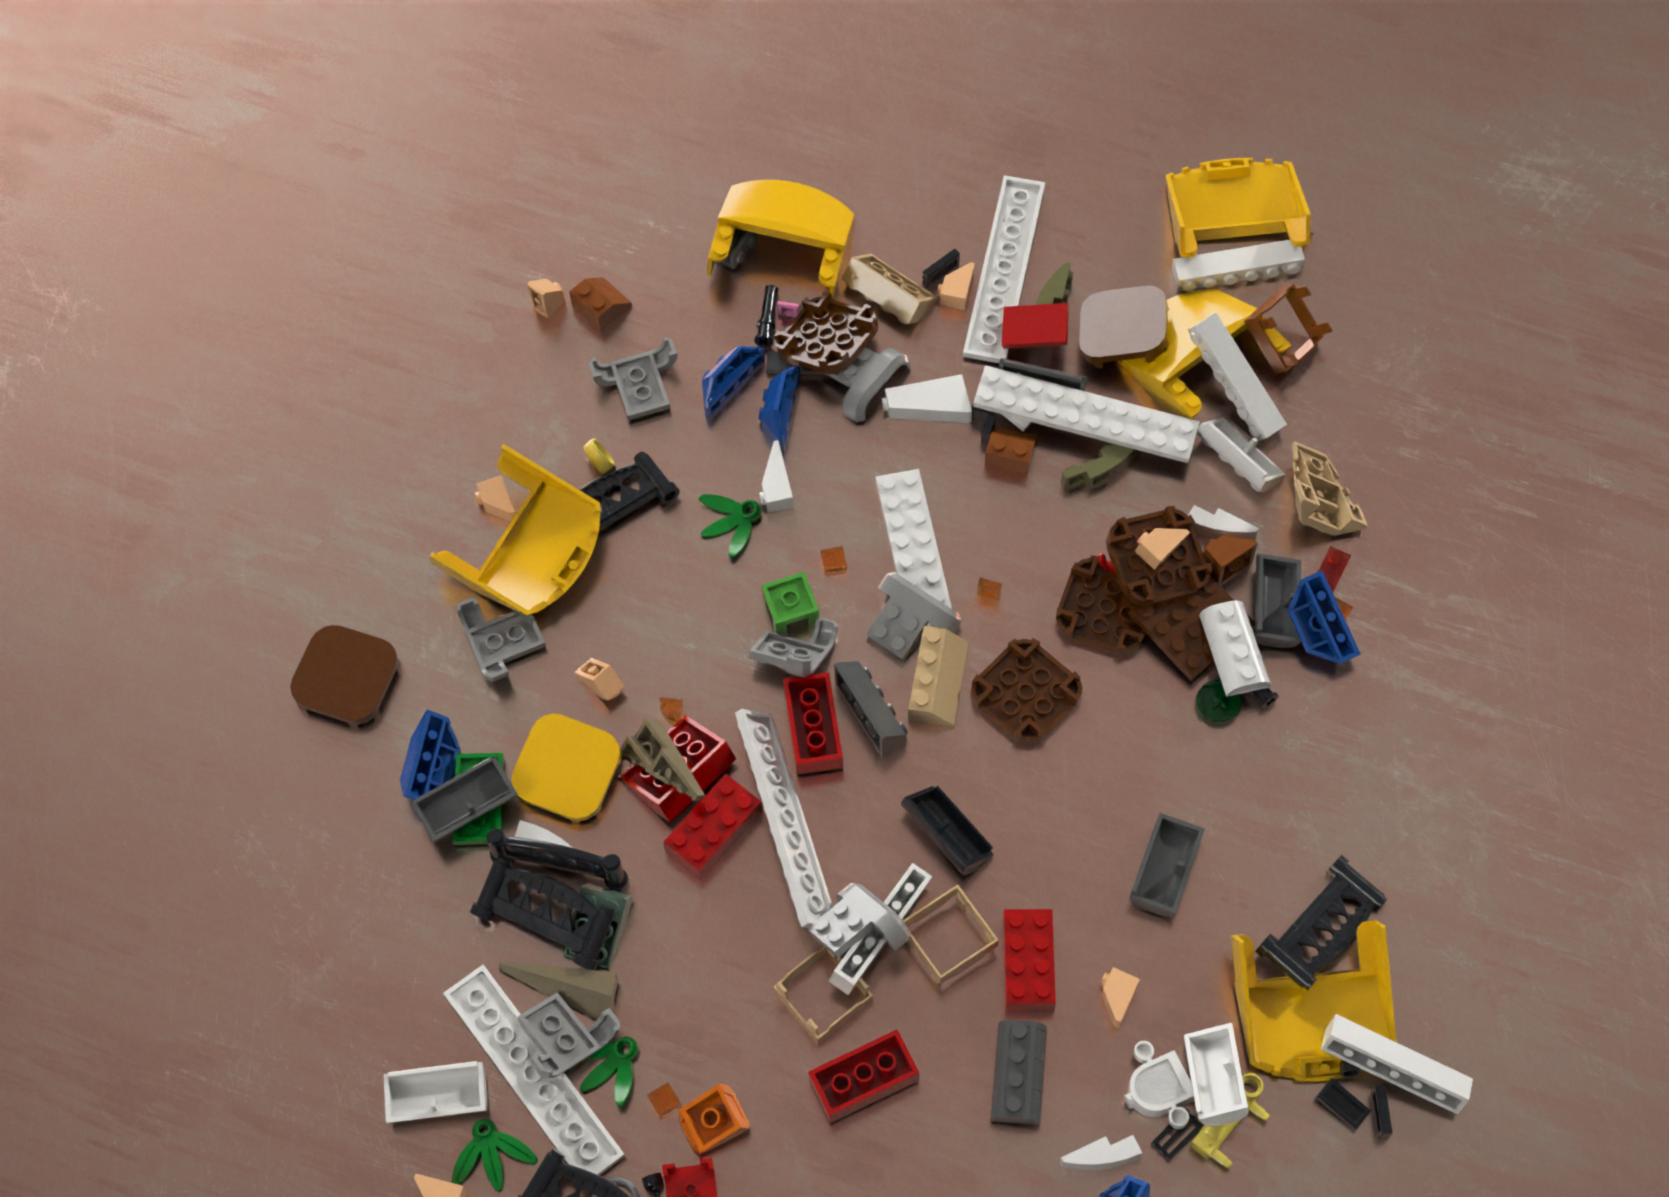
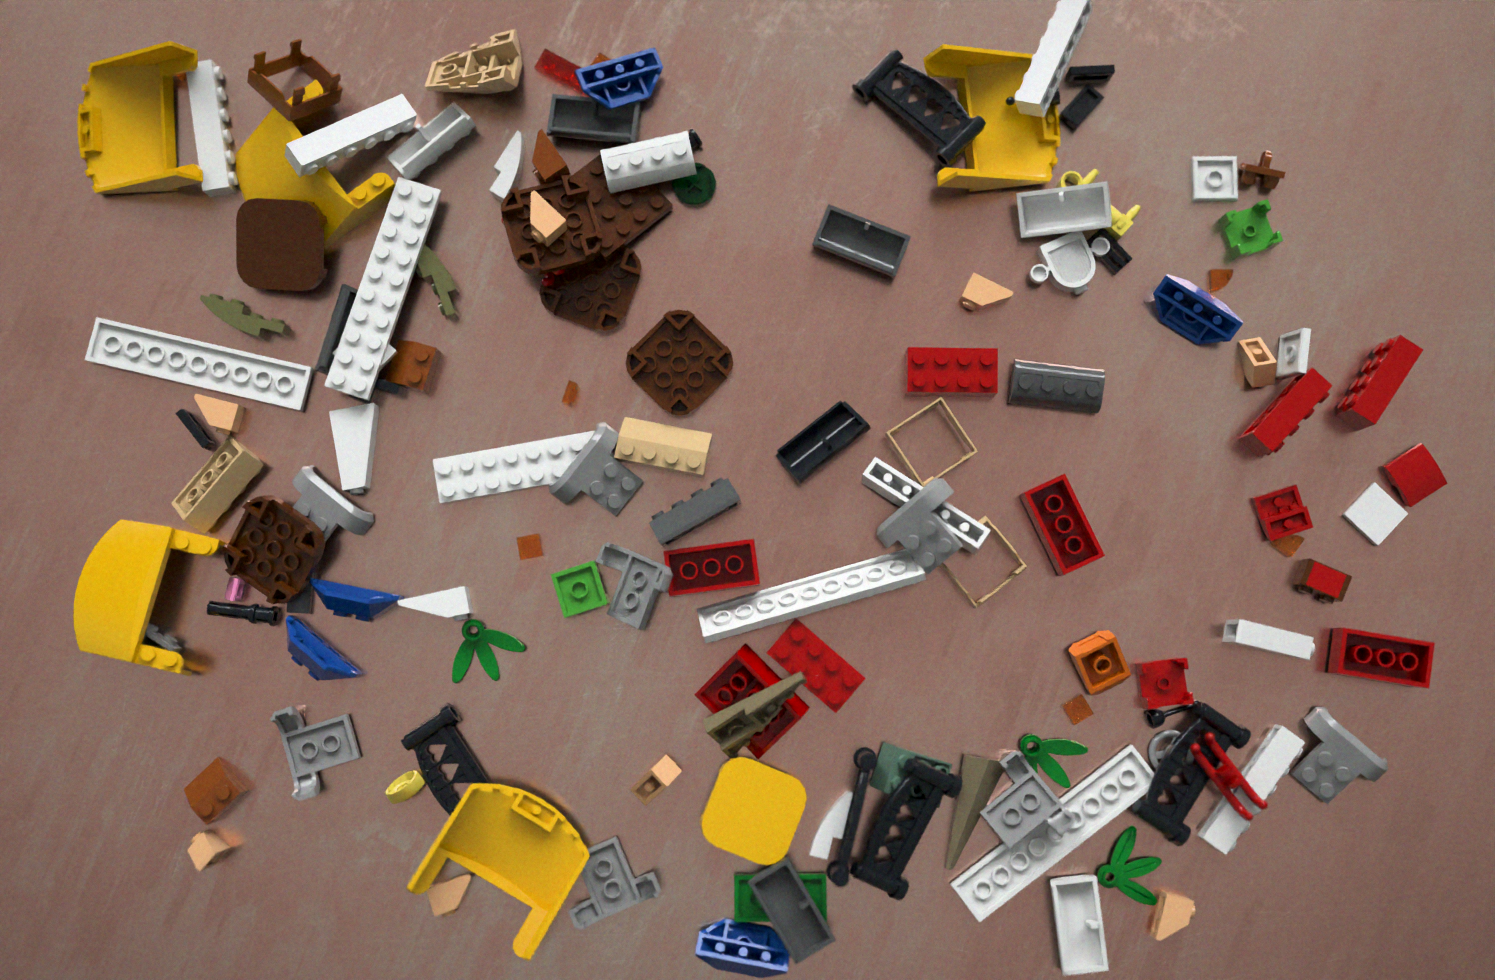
camera: 90 degrees left, 20 degrees up
clear orange tile [660,697,683,722] -> none
red tile [1002,303,1069,349] -> none
white slope [1060,1135,1142,1170] -> none

